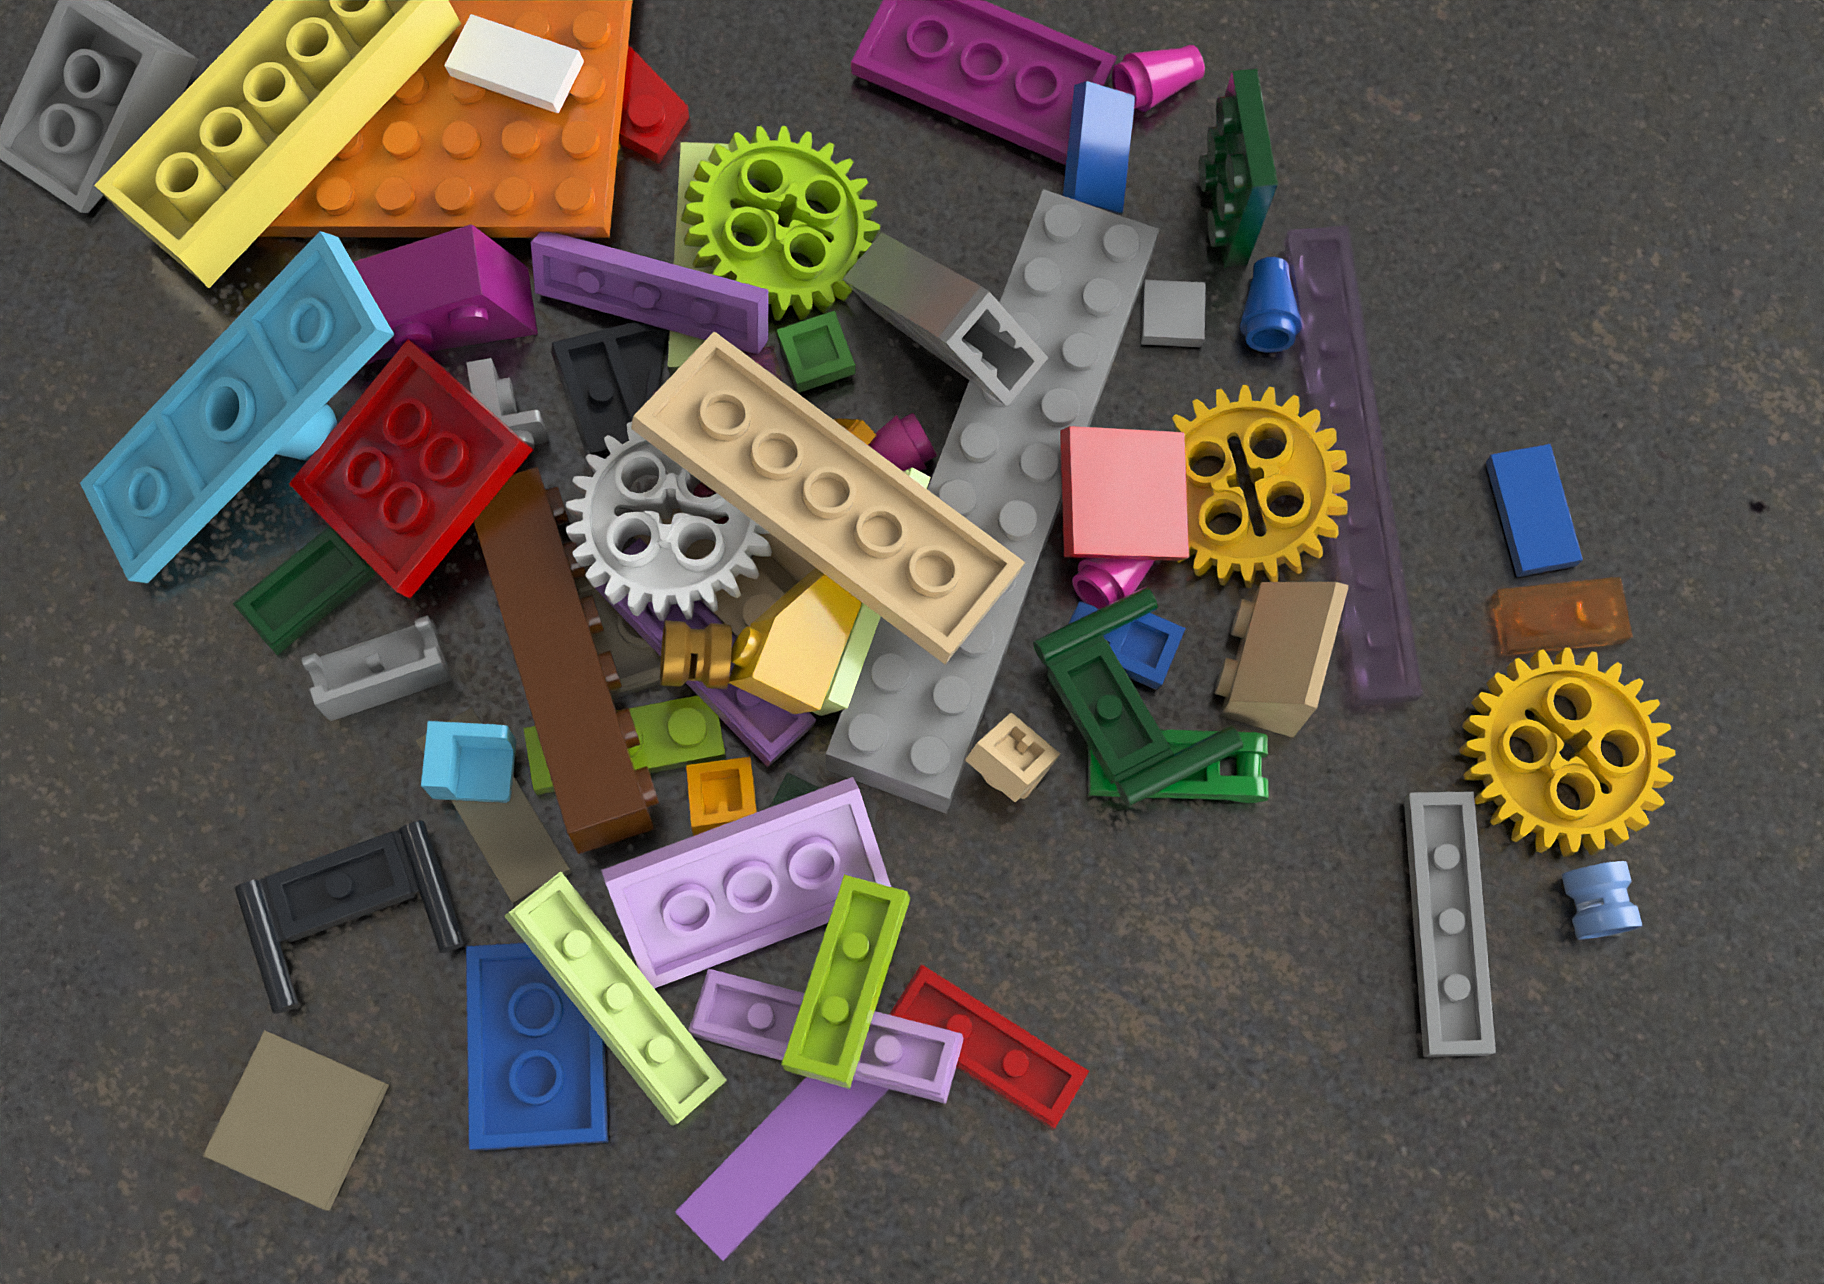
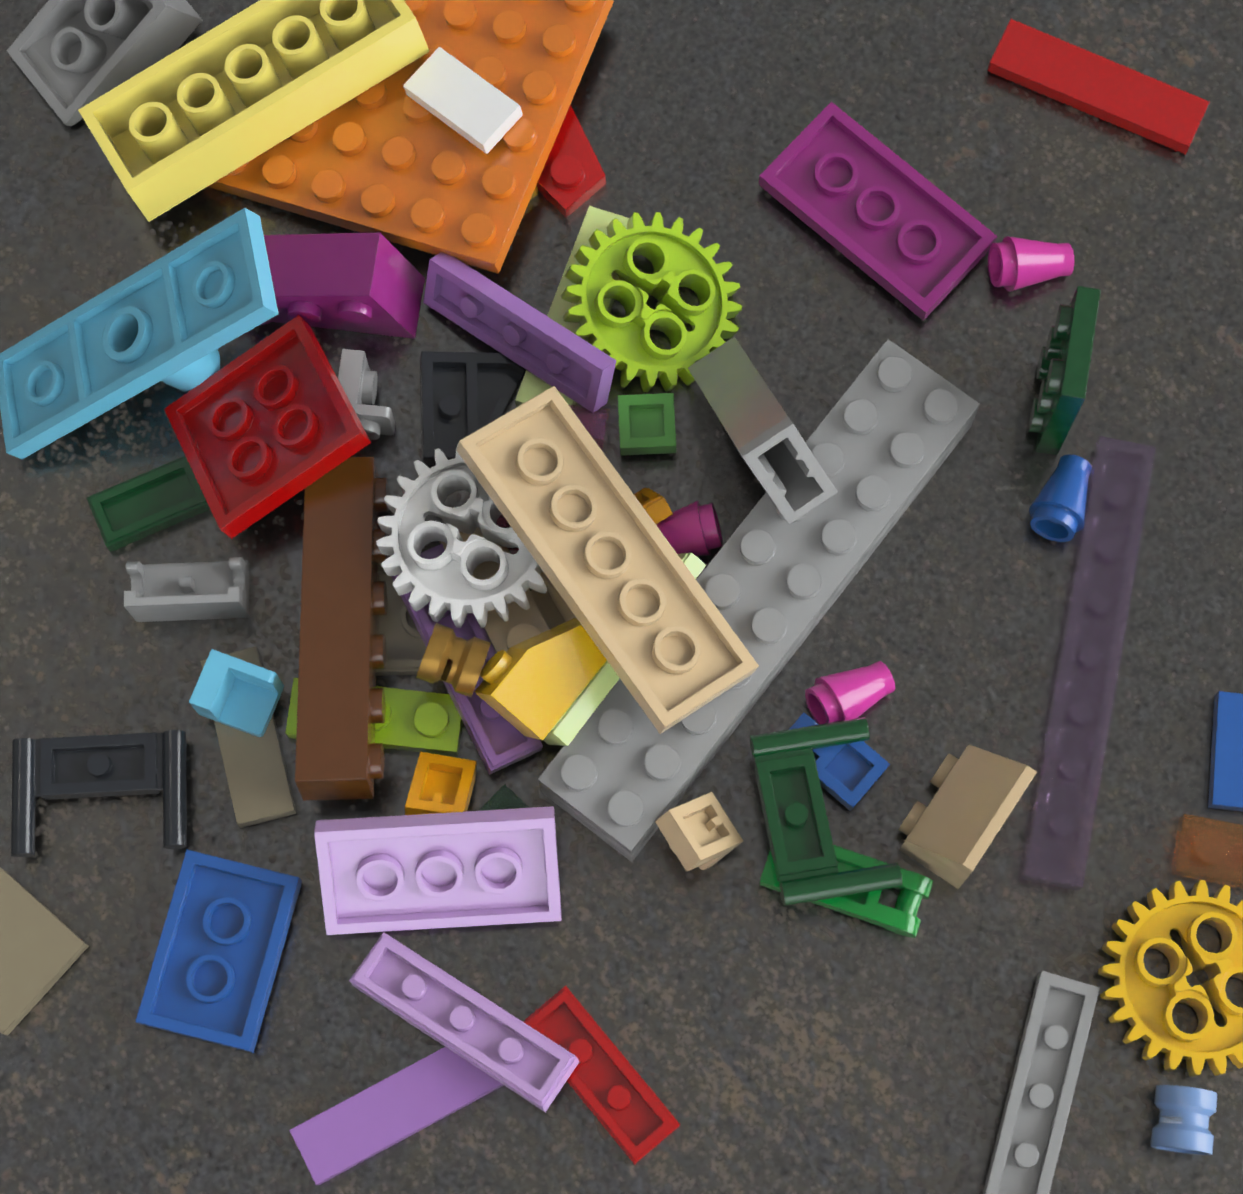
camera: 25 degrees right, 0 degrees up
yellowish green tile [504,871,727,1126] -> none
lime plate [781,875,910,1089] -> none
tile [1060,426,1189,561] -> none
blue tile [1063,81,1135,215] -> none
light grey tile [1141,280,1205,347] -> none
yellow gear [1172,385,1350,588] -> none

